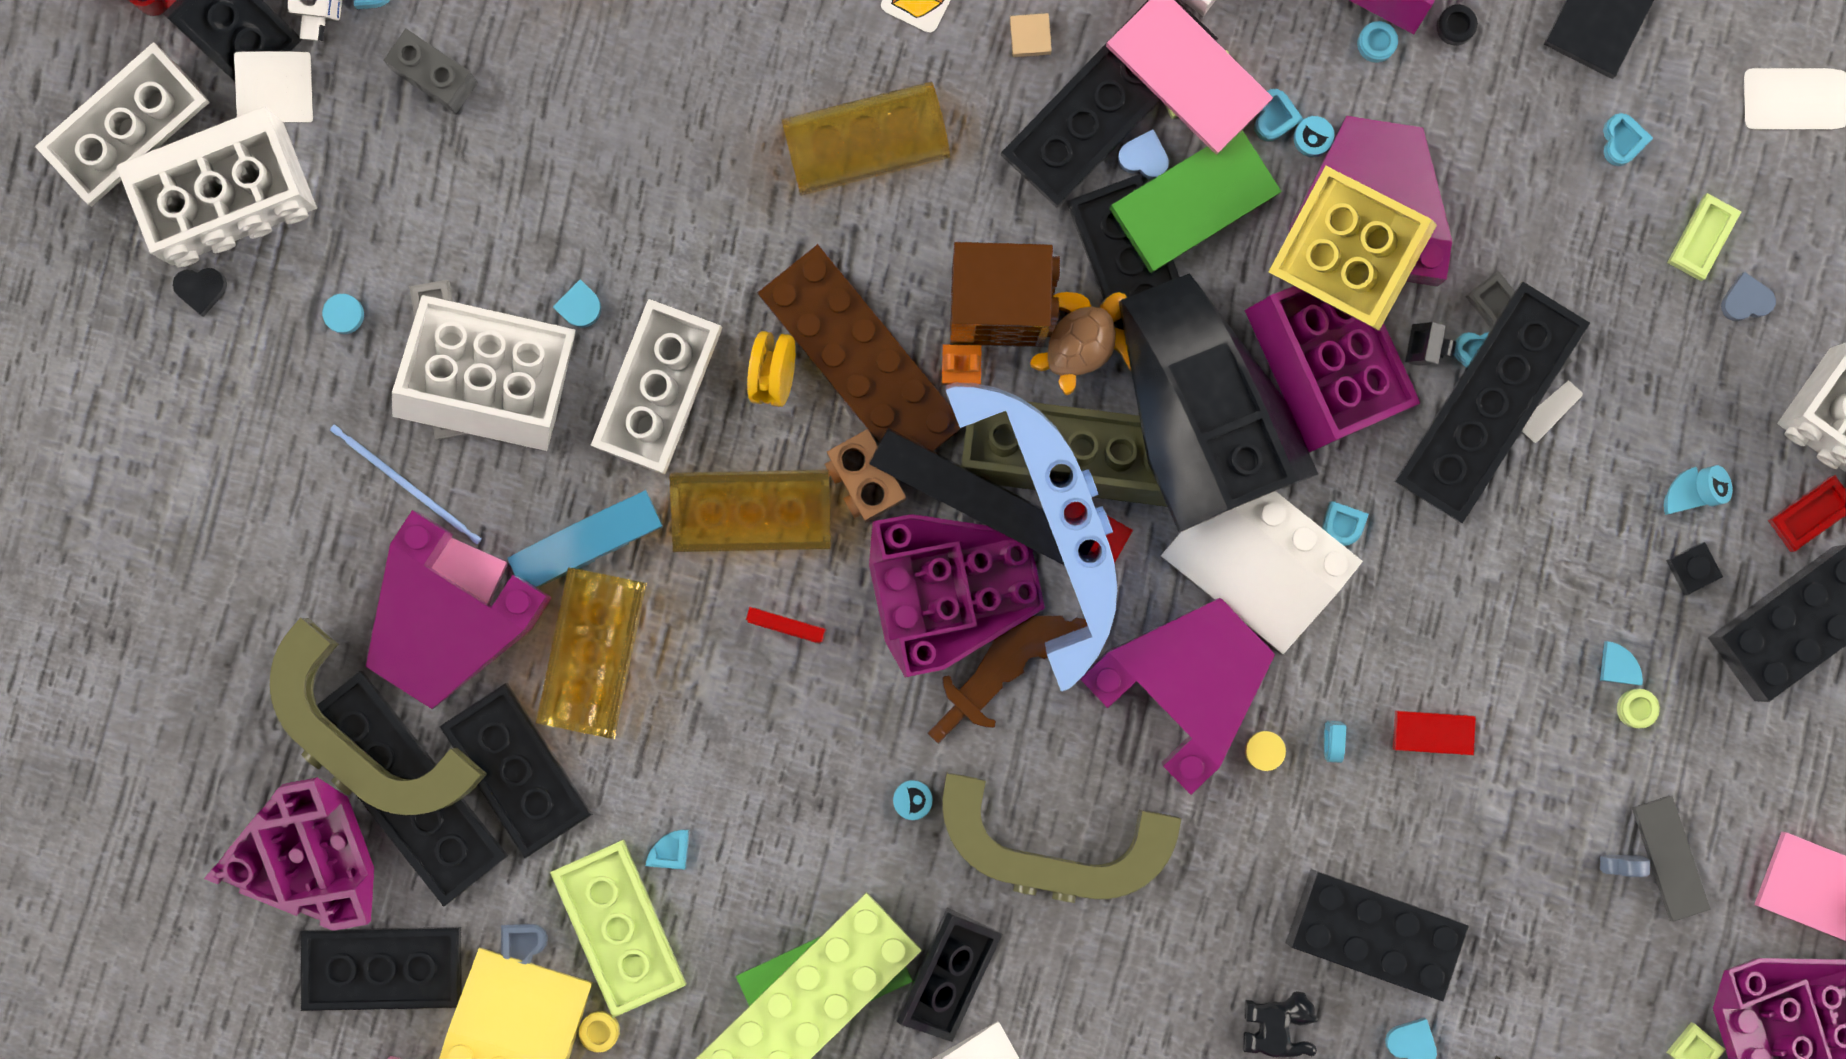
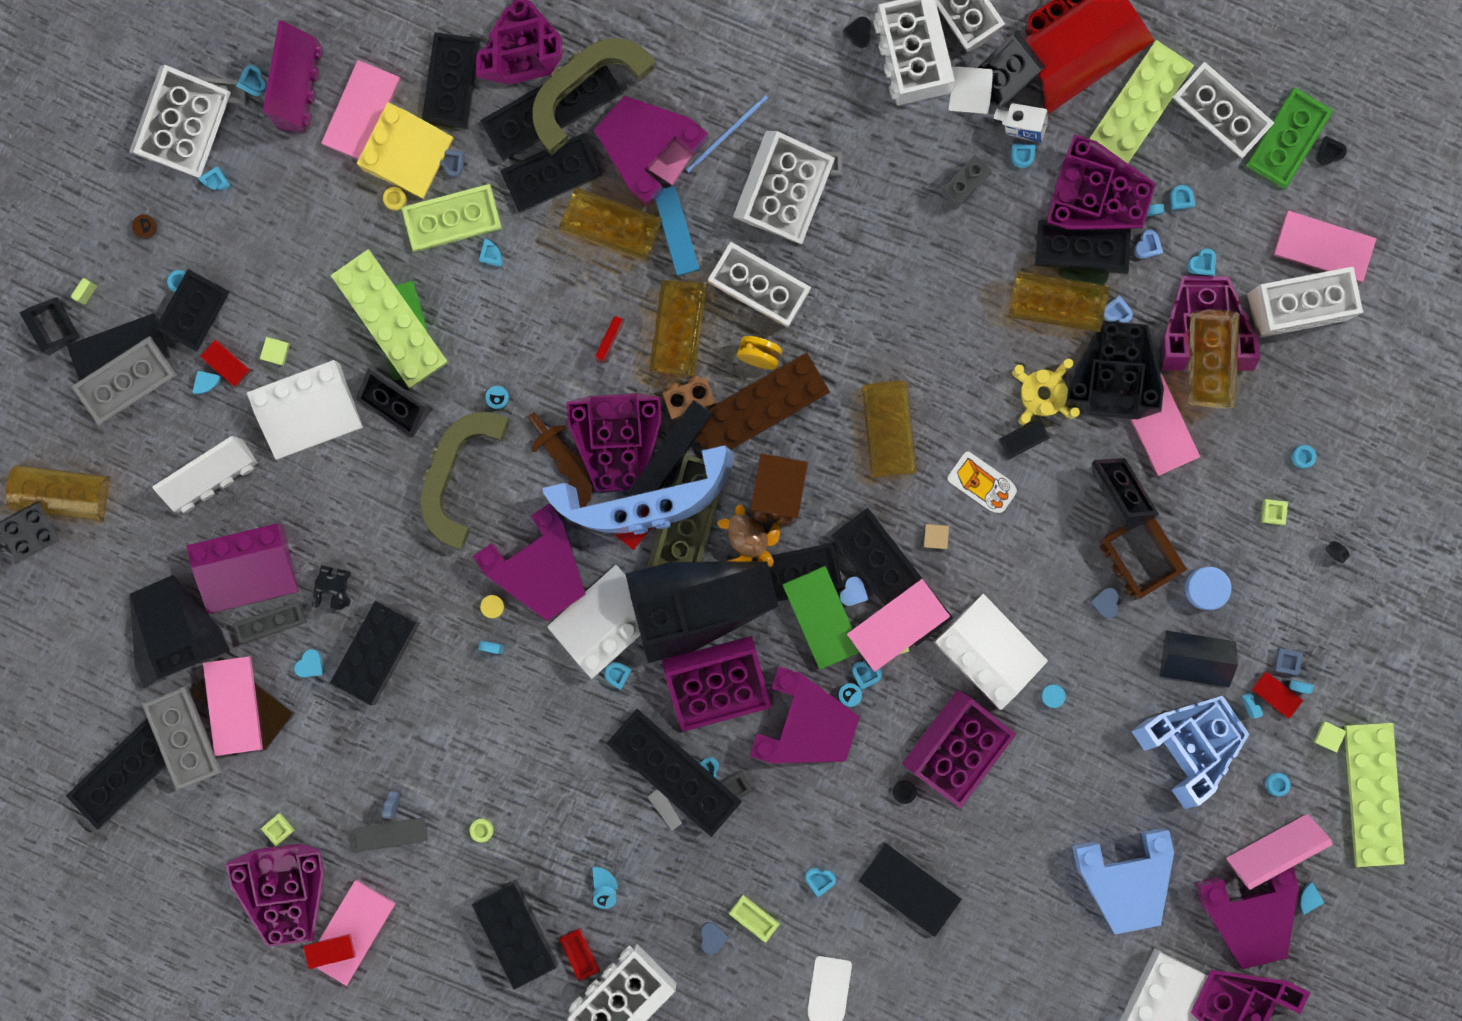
camera: 105 degrees right, 0 degrees up
medium azure tile [322,294,364,334] -> none
medium azure tile [553,279,601,328] -> none
orange tile [942,344,982,385] -> none
light yellow slope [1268,166,1437,330] -> none
medium azure tile [1357,21,1398,63] -> none
red tile [1393,711,1476,755] -> none
black tile [1405,322,1456,366] -> none
medium azure tile [1600,641,1643,685] -> none
black plate [1666,542,1723,595] -> none

